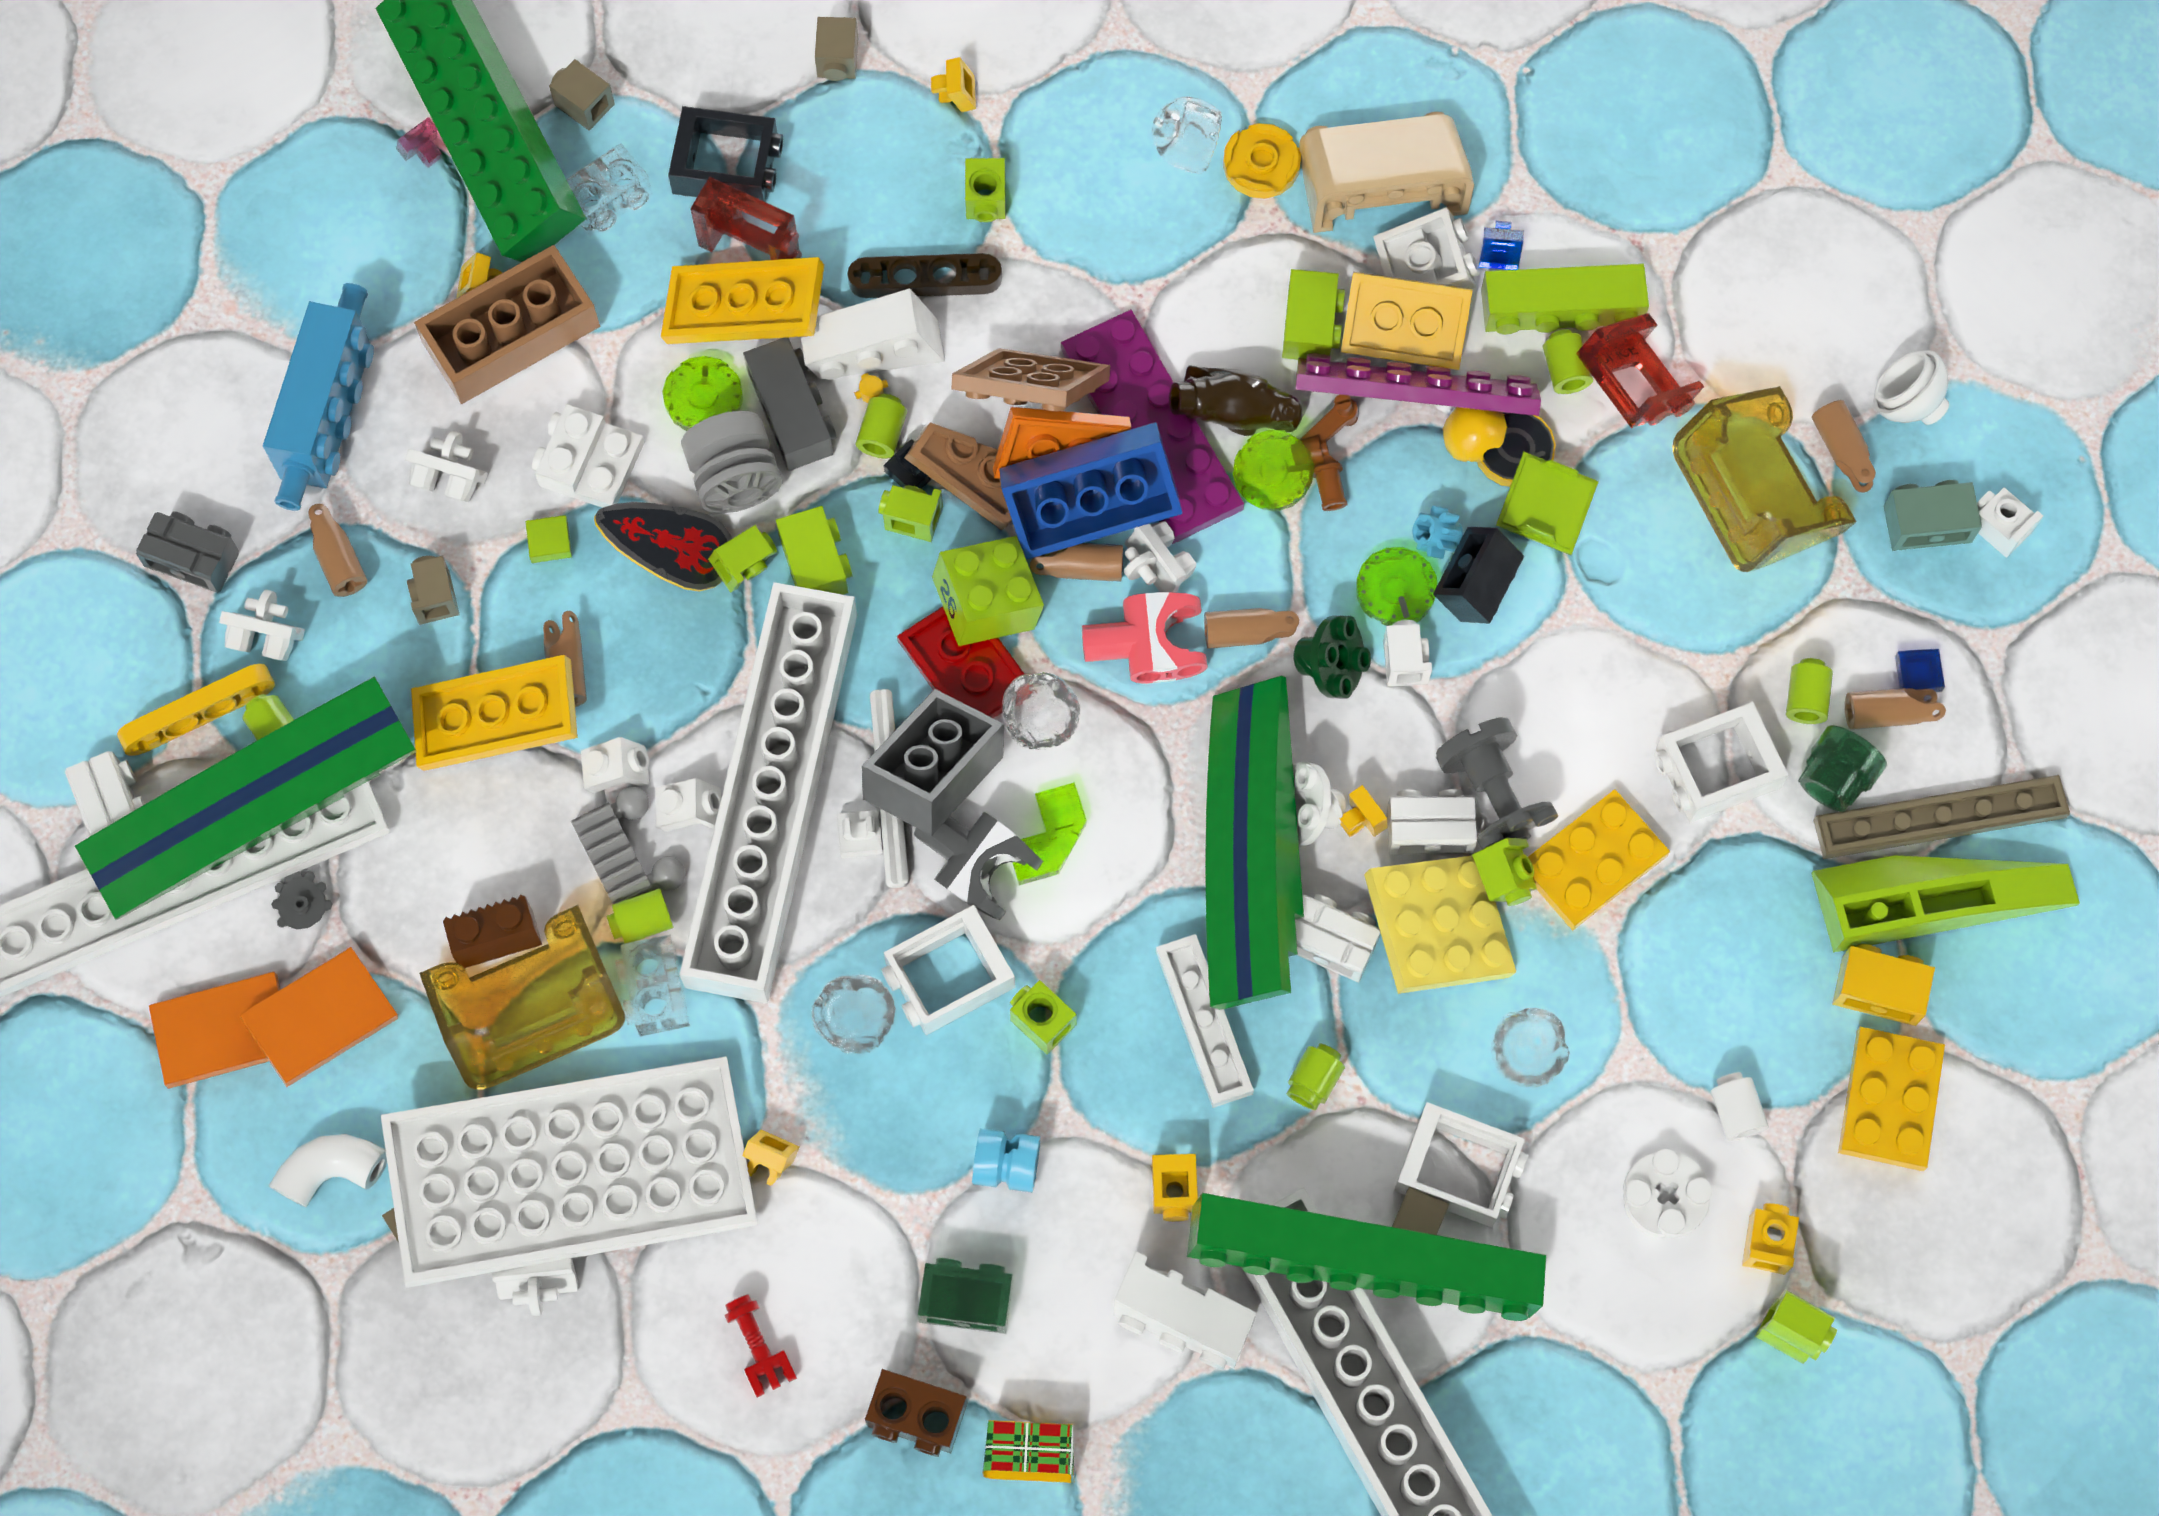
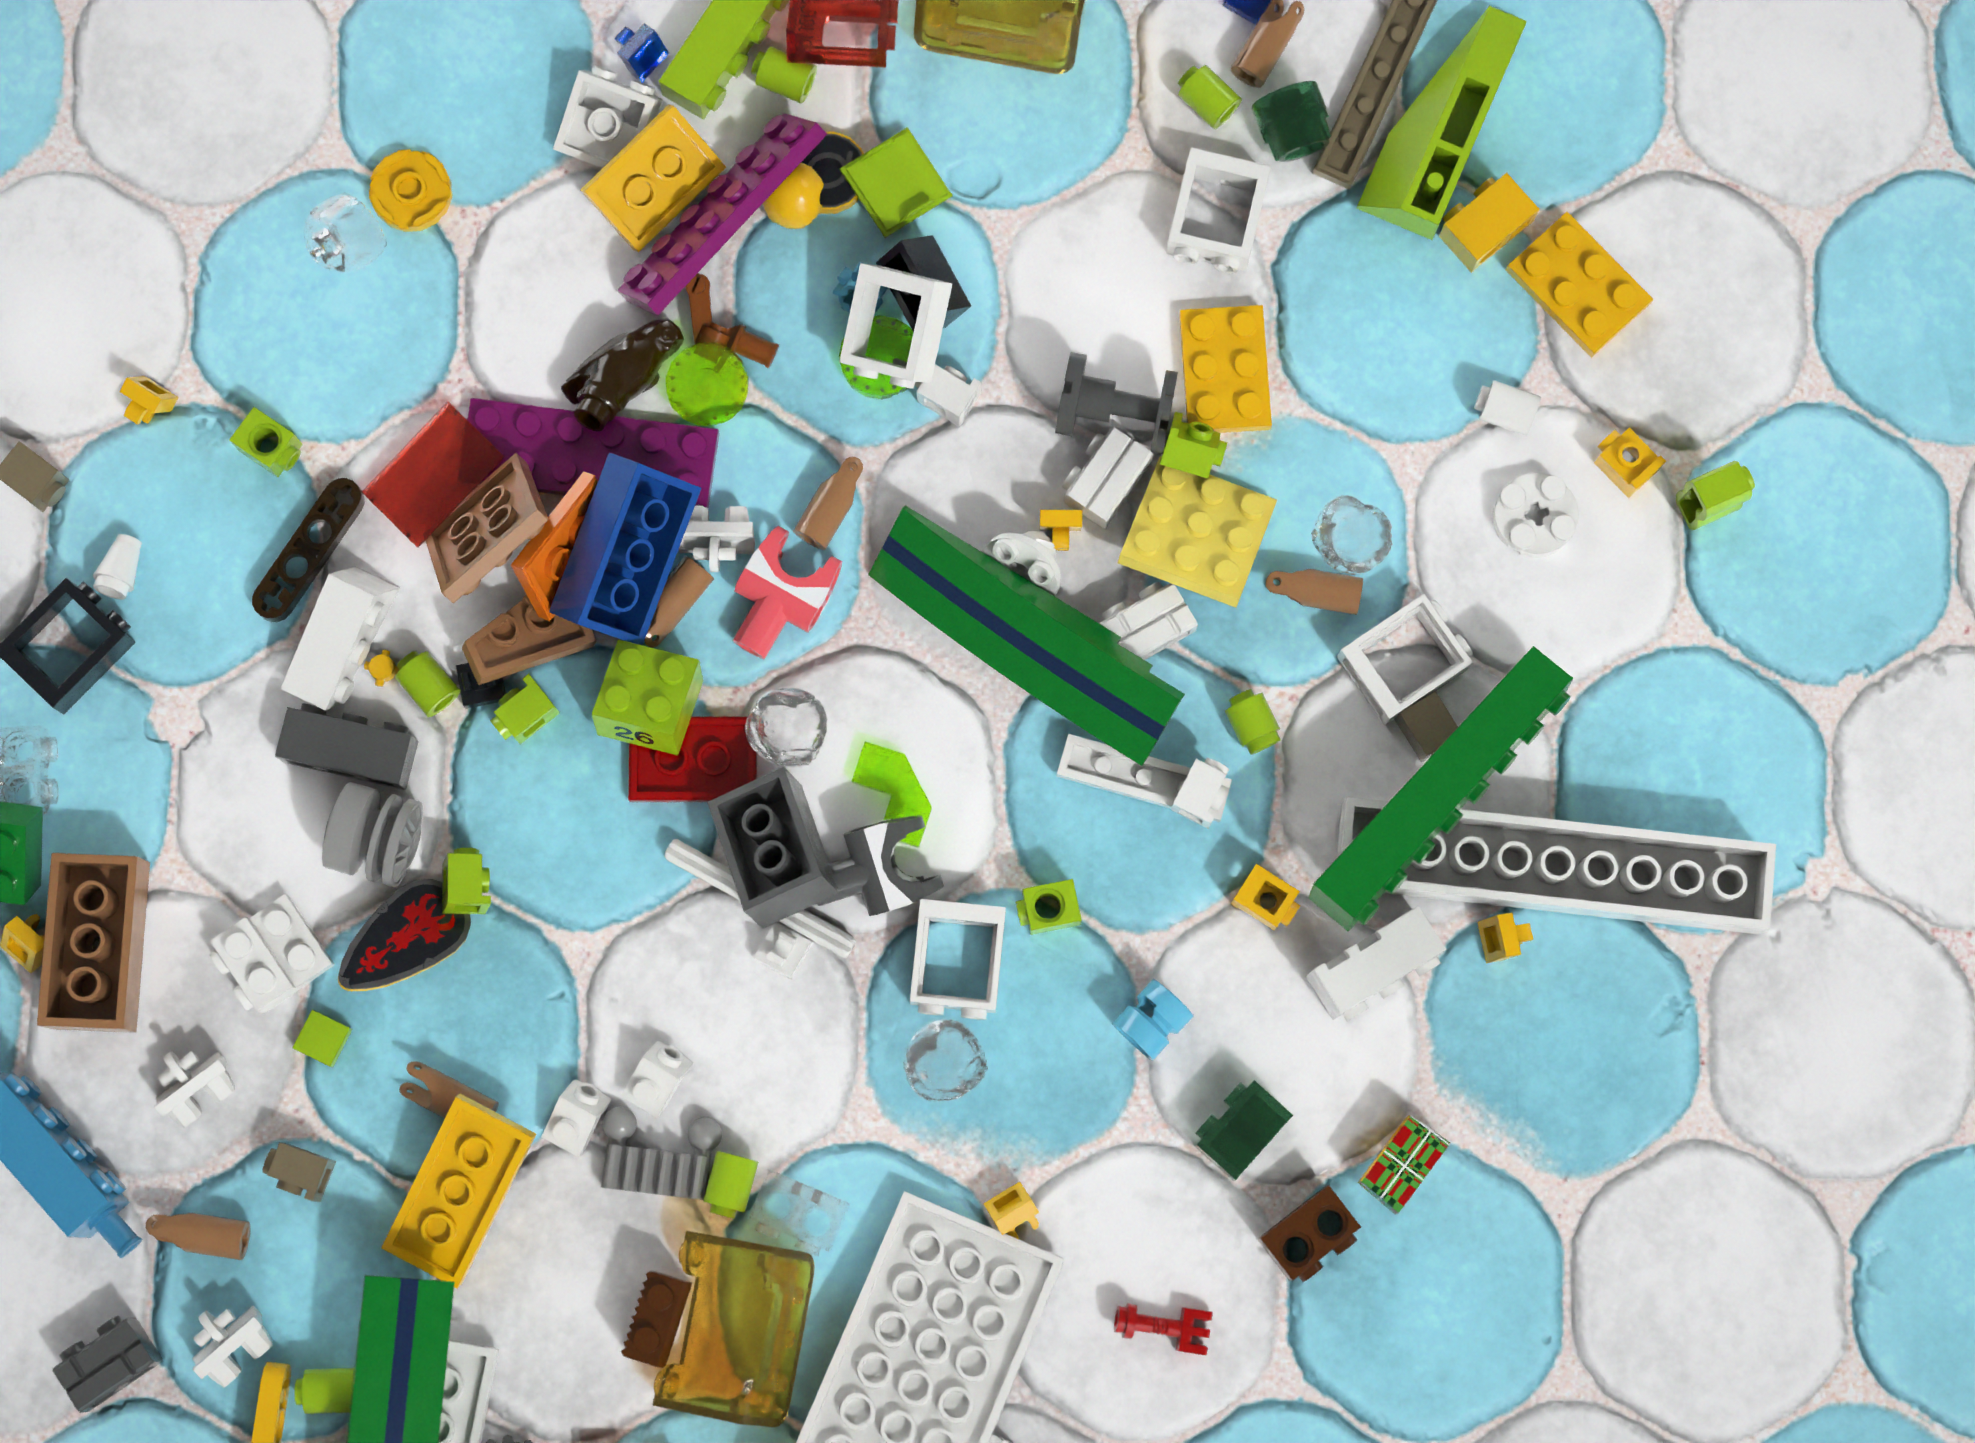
camera: 55 degrees left, 10 degrees up
yellow plate [661,257,824,344] -> none
clear neon green tile [662,356,744,431] -> none
white brick [679,582,857,1004] -> none
clear red window [690,177,802,260] -> none
lime brick [775,506,853,595] -> none
lime brick [1282,269,1345,360] -> none
dark green plate [1293,616,1371,699] -> none
tan windscreen [1299,112,1474,233] -> none
none -> white cone [93,534,142,600]
none -> clear red piece [362,401,505,548]
none -> white window [839,263,952,389]
none -> white brick [1171,758,1229,829]
none -> medium nougat piece [1266,569,1363,615]
none -> yellow tile [1477,912,1533,963]

